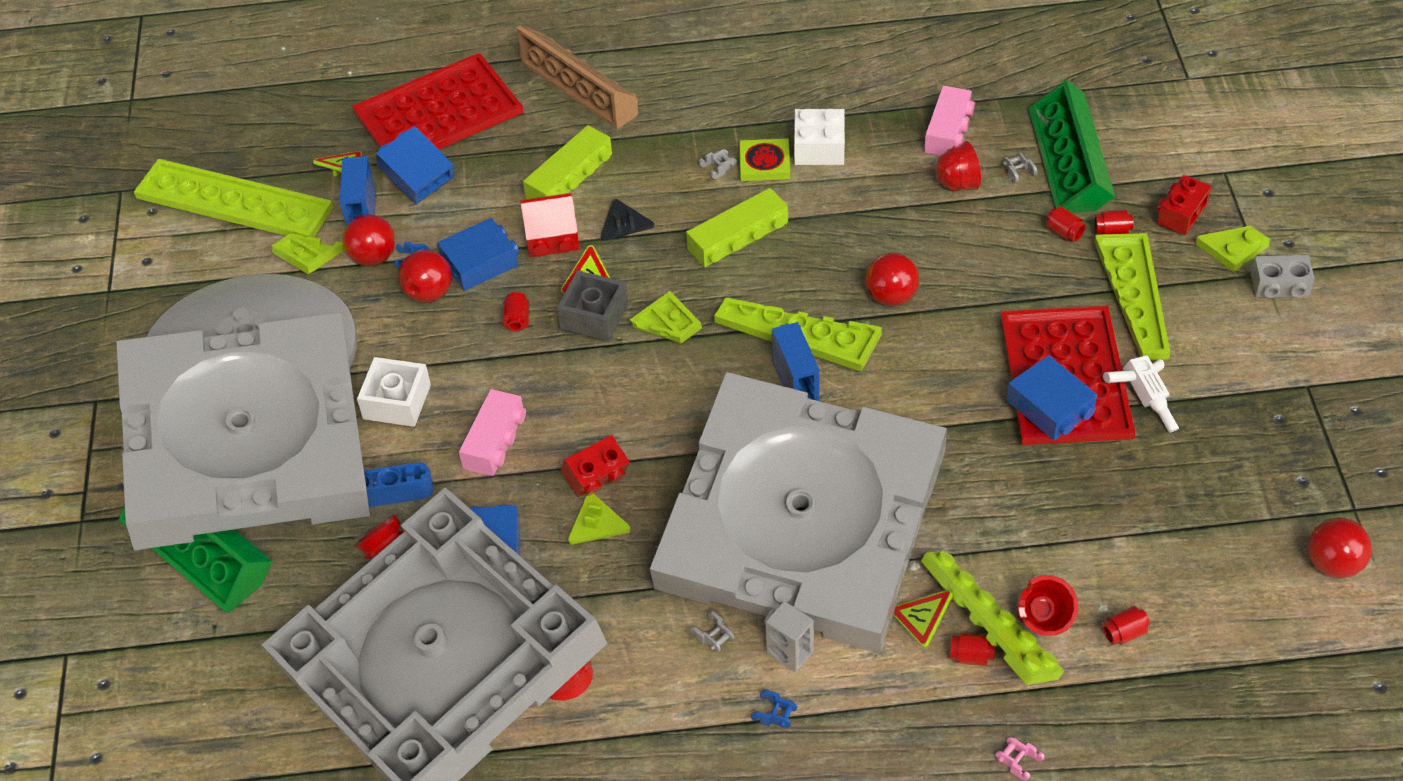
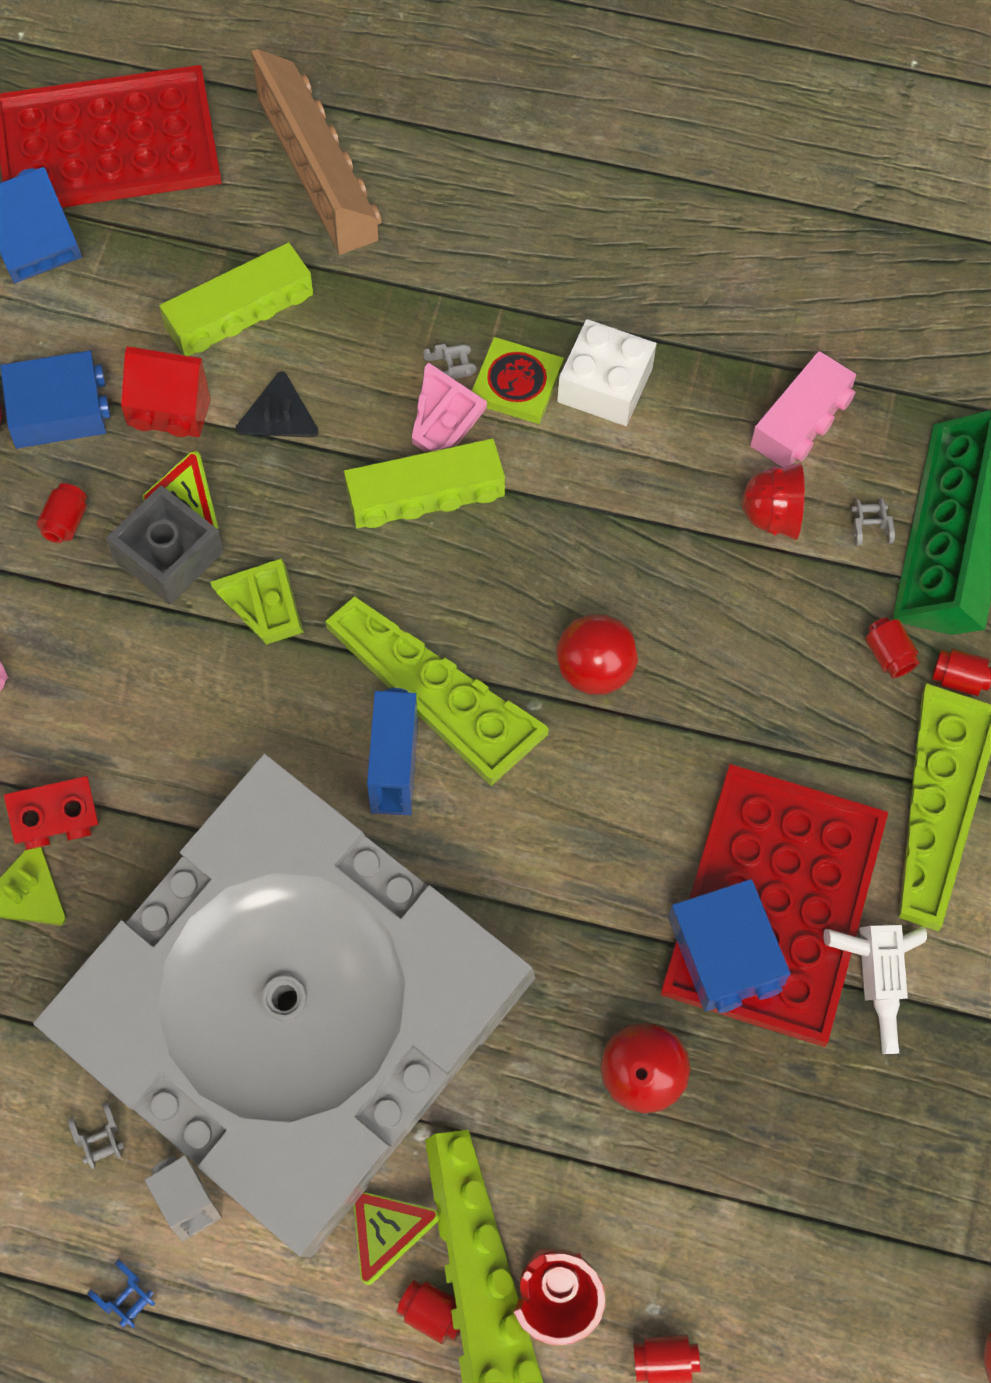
camera: 15 degrees right, 15 degrees up
none -> bright pink wing [412,363,487,453]
none -> red piece [600,1022,691,1114]

